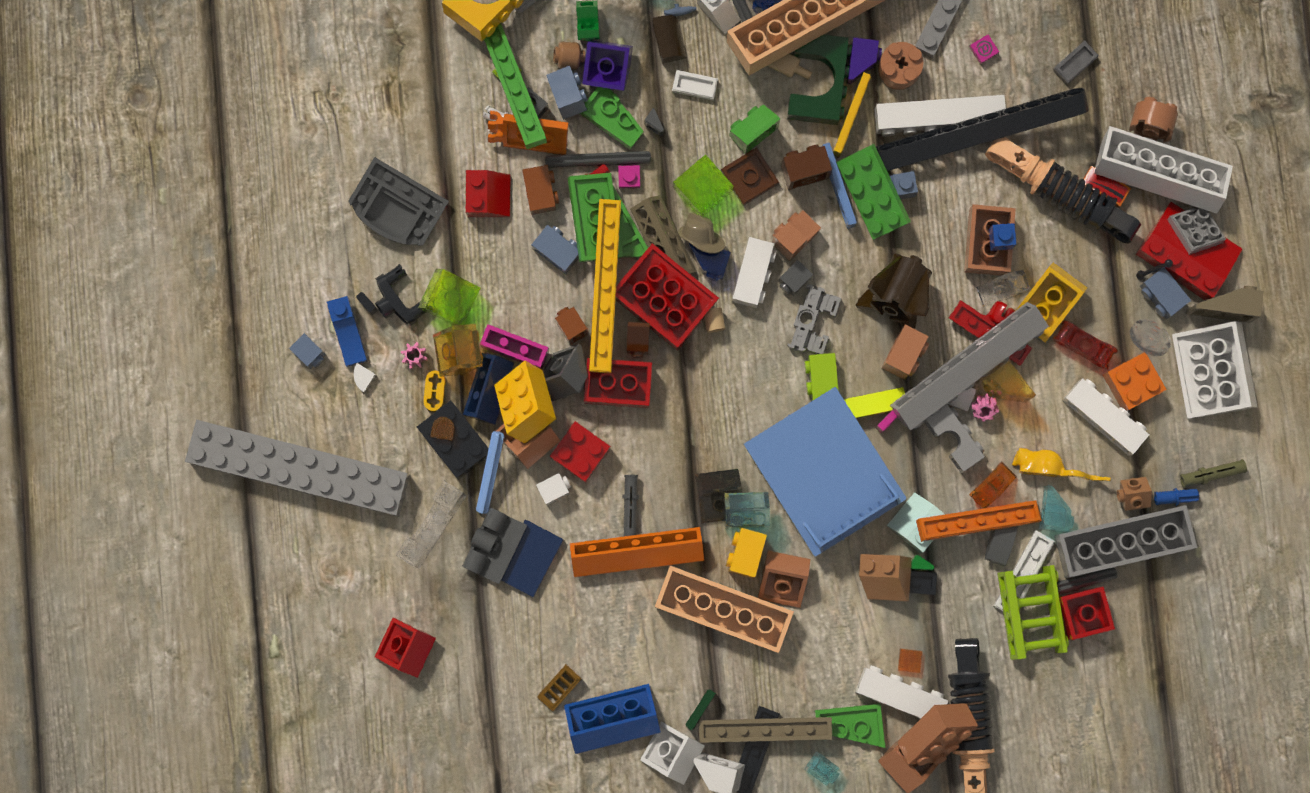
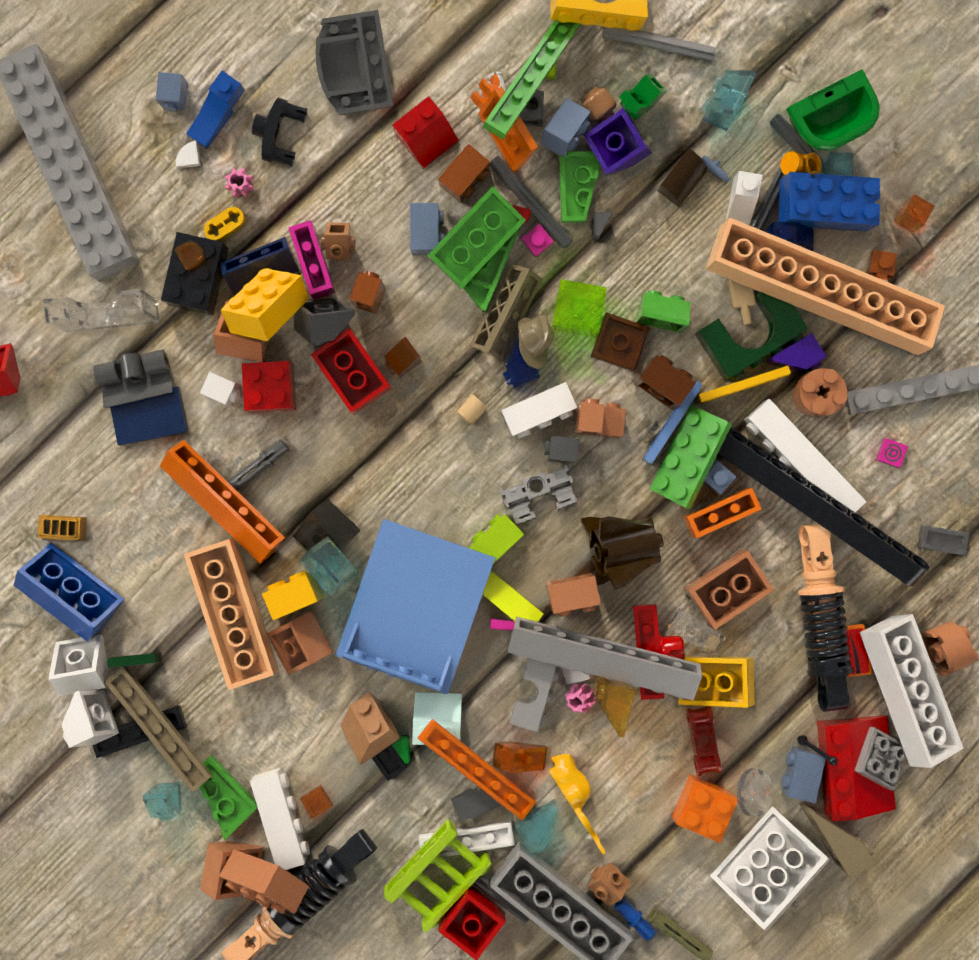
camera: 50 degrees right, 5 degrees up
black tile [356,292,378,316] -> none
clear neon green brick [418,269,481,327] -> none
clear yellow brick [433,324,483,377] -> none
light blue axle [476,431,505,514] -> none
yellow tile [589,199,621,373] -> none
red slope [615,243,719,351] -> none
white tile [672,70,718,101] -> none
blue brick [989,223,1017,251] -> none
white brick [1062,378,1150,456] -> none
none -> medium nougat brick [321,222,356,261]
none -> orange brick [682,488,762,538]

